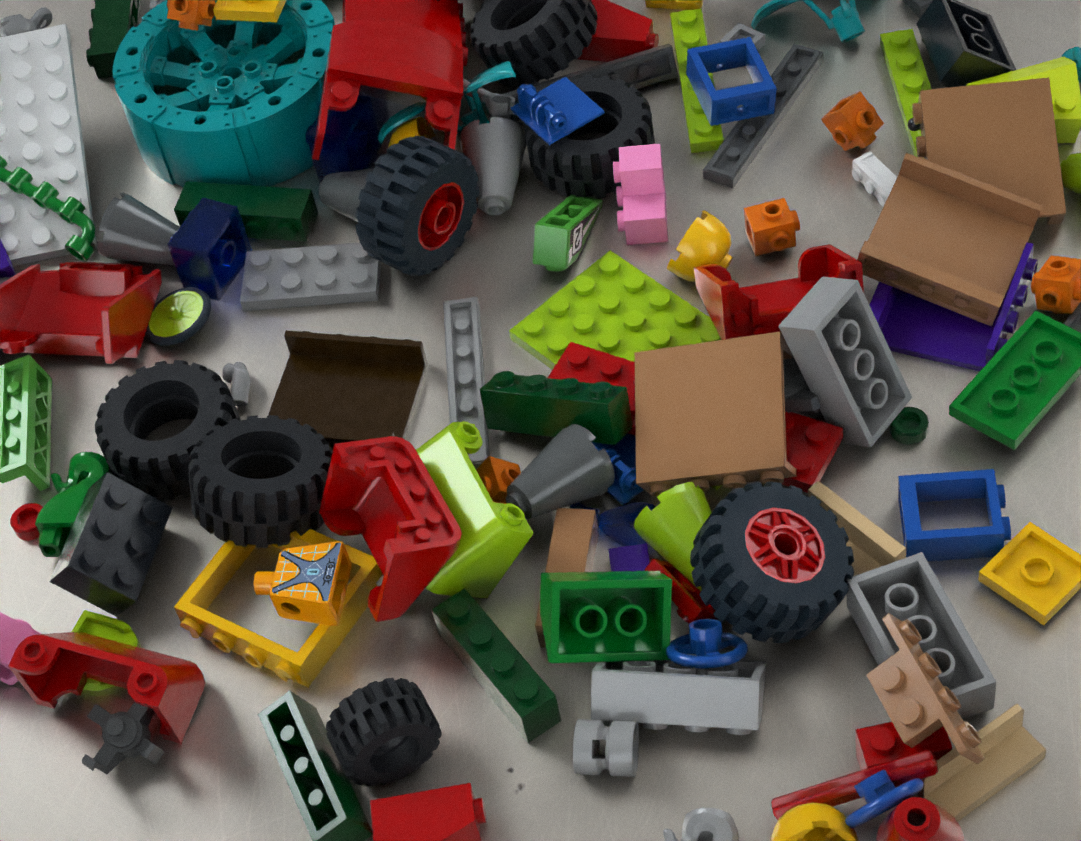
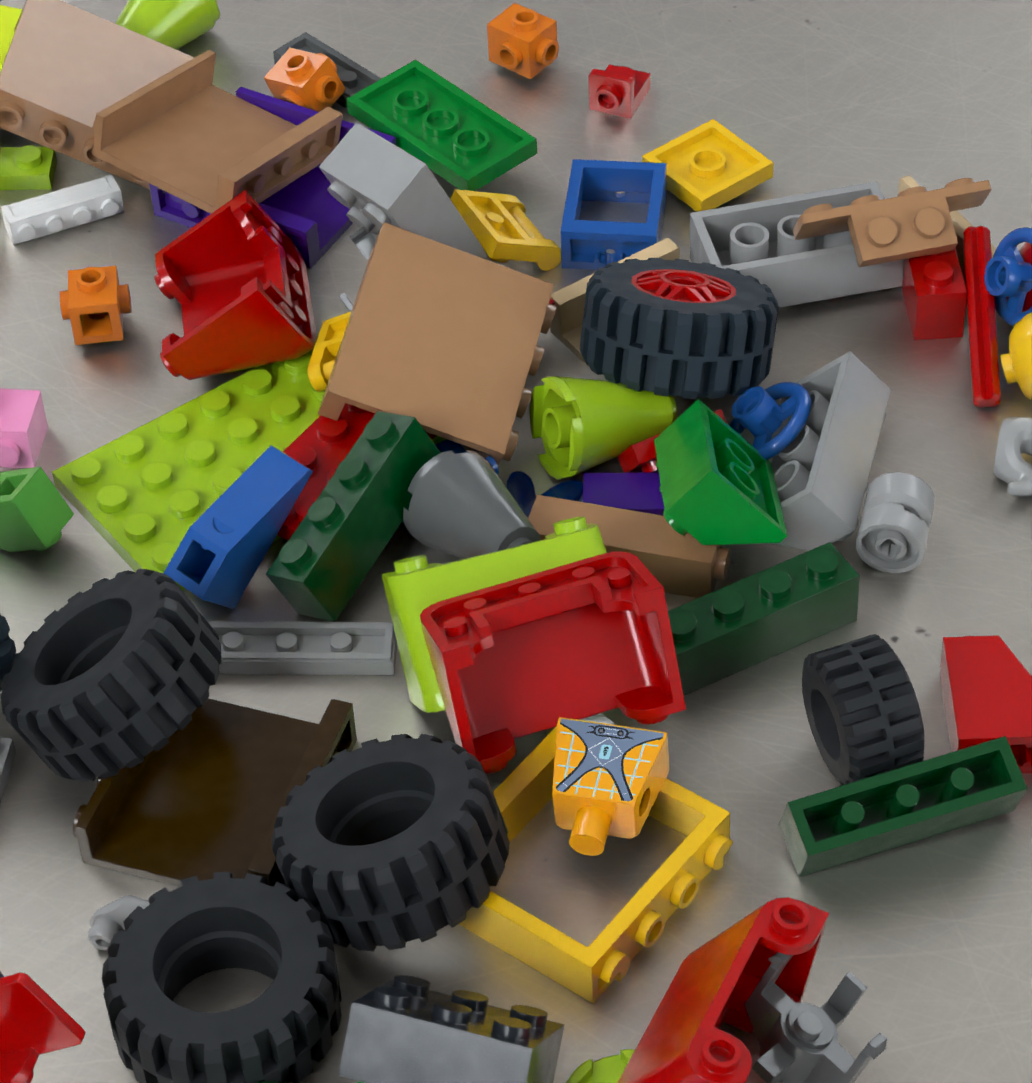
camera: 90 degrees left, 5 degrees down
yellow cylinder [667,210,733,282] -> none
none -> black tyre [0,569,222,782]
none -> blue slope [163,445,313,609]
none -> yellow plate [450,189,562,271]

